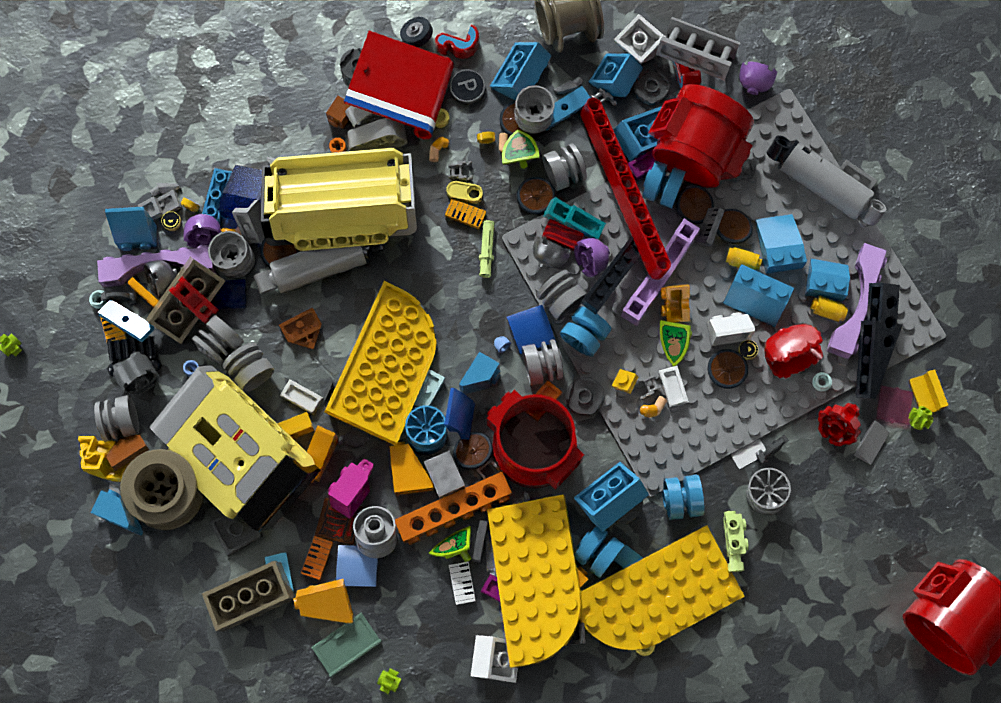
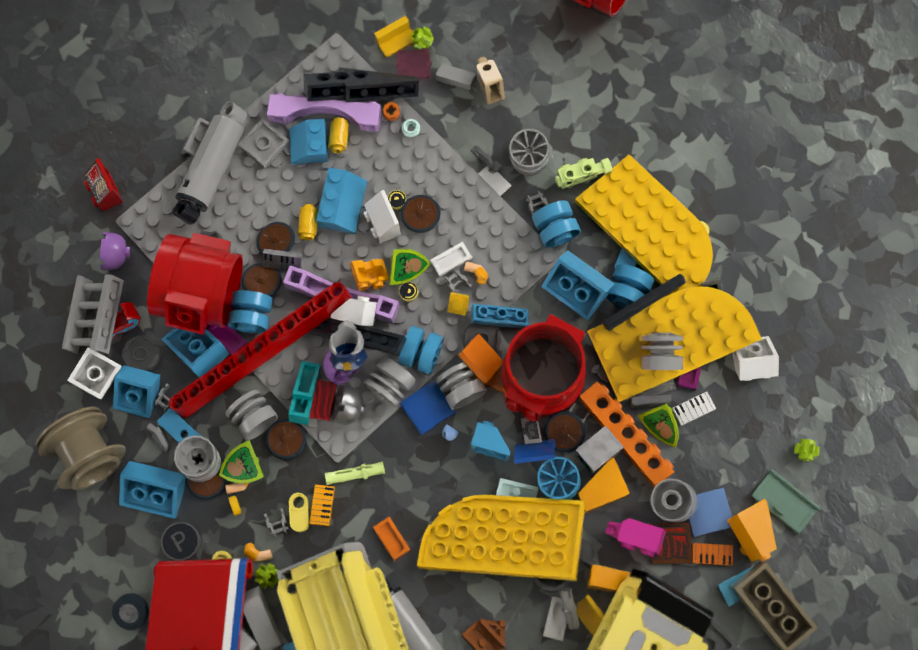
camera: 100 degrees left, 0 degrees up
red animal [435,24,479,59] -> none
dark azure slope [755,214,807,274] -> none
red animal [764,324,823,379] -> none
red piece [818,403,861,446] -> none
none -> slope [84,158,123,211]
none -> light grey tile [238,118,290,169]
none -> lime gear [254,563,279,589]
none -> piece [329,320,368,372]
none -> white slope [331,296,377,326]
none -> orange tile [373,517,411,561]
none -> orange bush [383,102,400,121]
none -> black tile [399,282,418,302]
none -> orange tile [458,333,503,384]
none -> dark azure tile [471,304,529,329]
none -> tan torso [476,57,505,105]
none -> sticker [521,418,542,444]
none -> light grey piece [526,191,549,216]
none -> light grey axle [559,588,580,629]
none -> black axle [603,274,686,331]
none -> light grey wheel [641,333,683,370]

